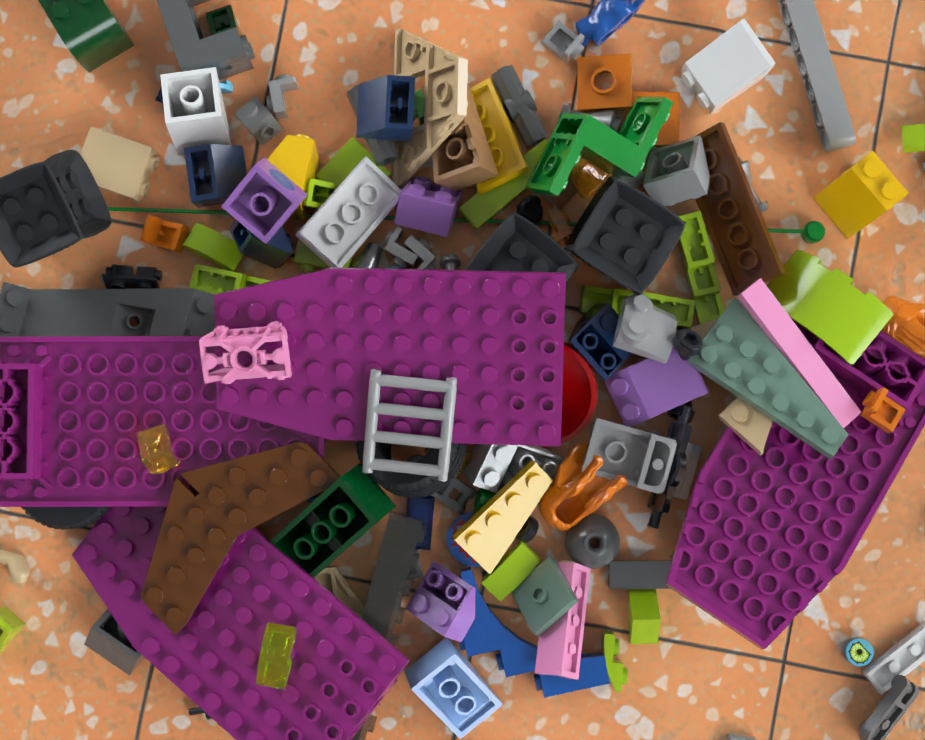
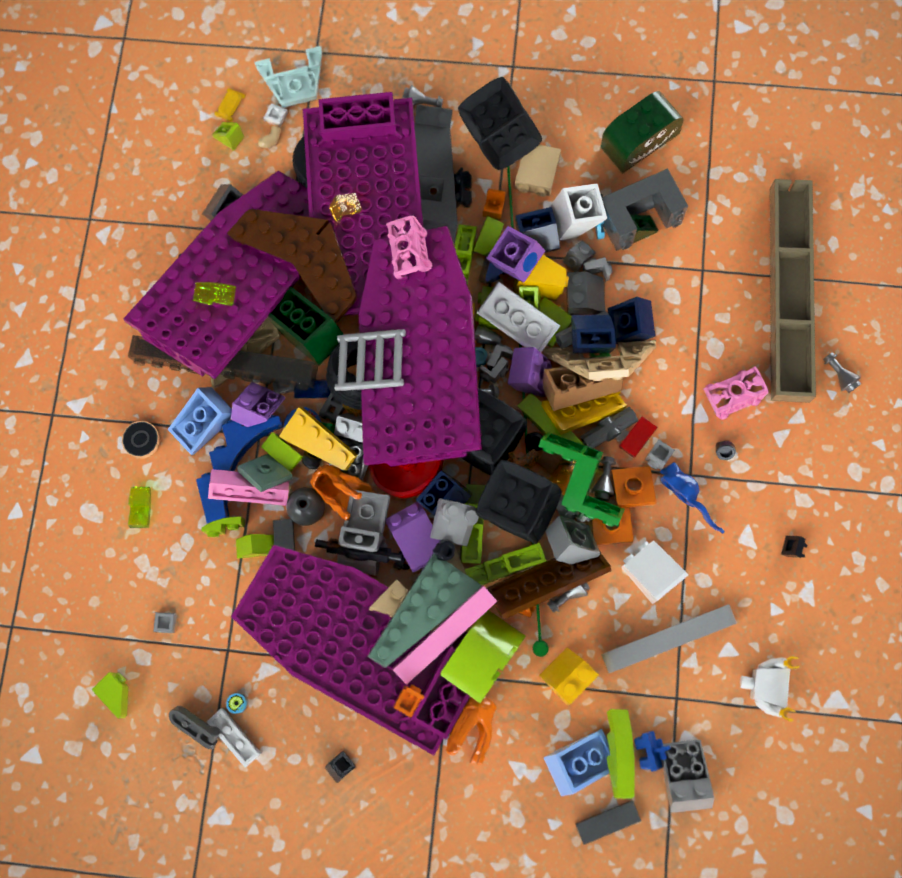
camera: 95 degrees right, 10 degrees down
none -> dark grey slope [566,272,605,316]
none -> dark blue slope [608,297,656,344]
none -> red tile [619,416,657,458]

